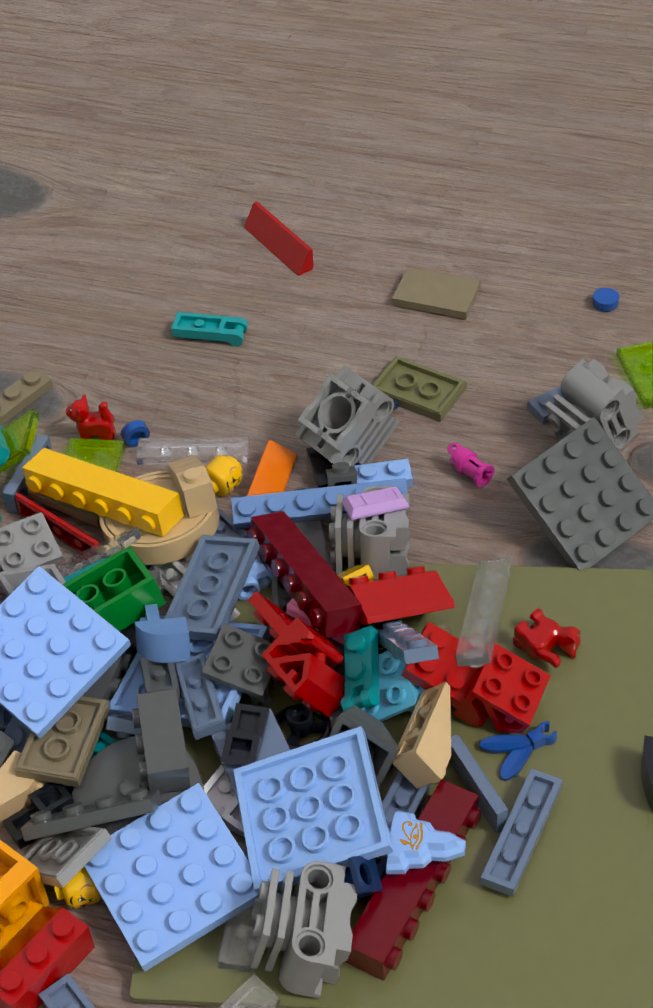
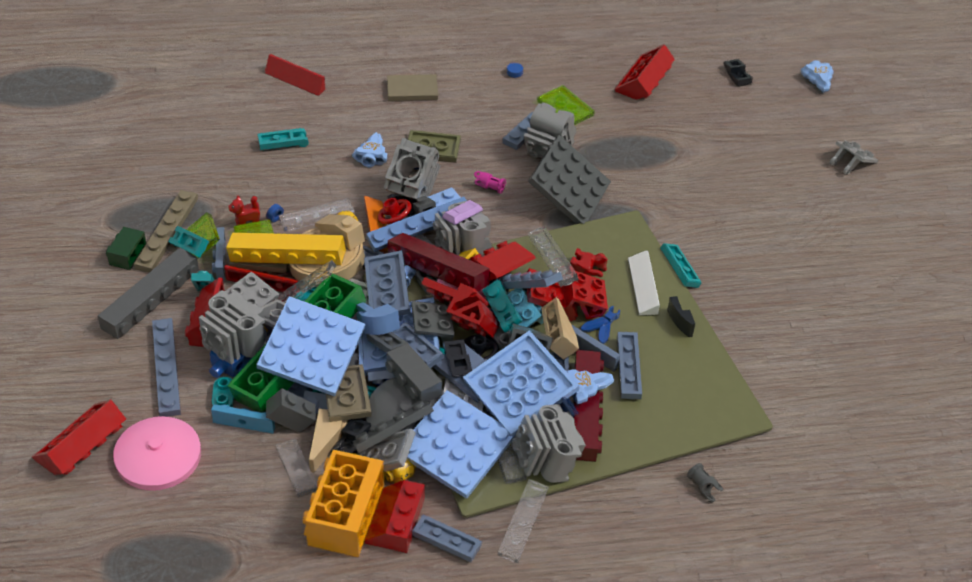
camera: 30 degrees left, 0 degrees up
none -> light blue rock [352,132,387,167]
none -> red piece [378,198,412,224]
none -> white slope [628,251,660,315]

